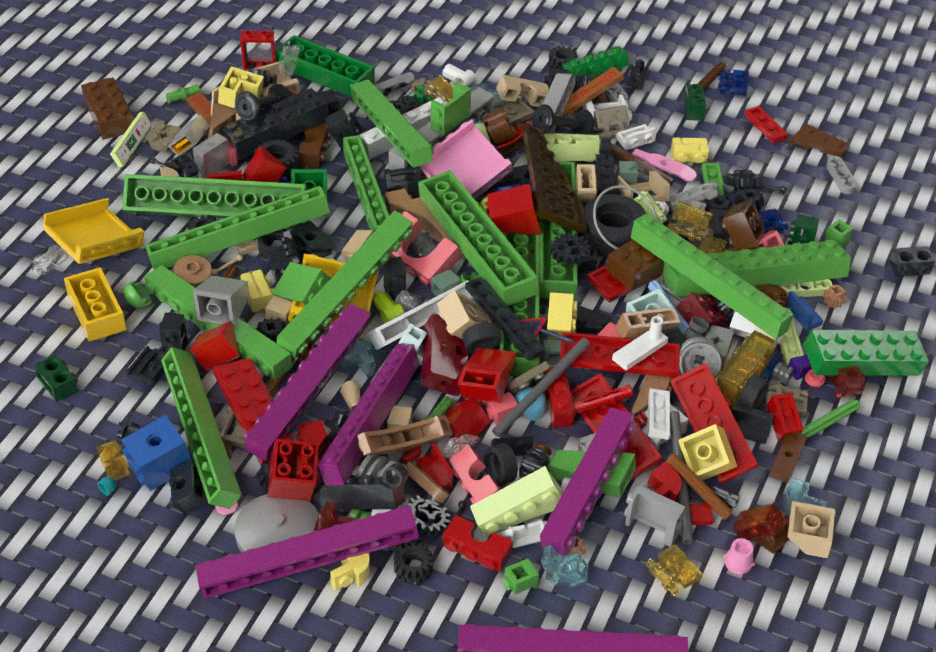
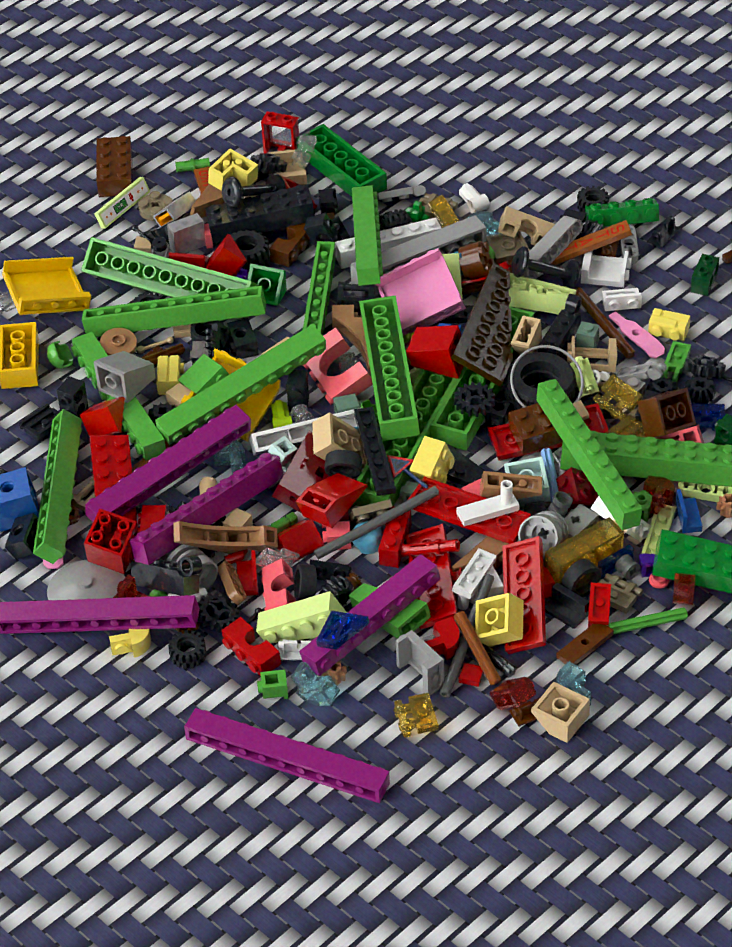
camera: 25 degrees right, 0 degrees up
bright green panel [431,82,471,136] -> none
dark tan plate [593,105,630,139] -> none
bright pink piece [723,538,755,574] -> none
none -> reddish brown axle [142,344,185,365]
none -> clear blue wing [316,611,369,650]

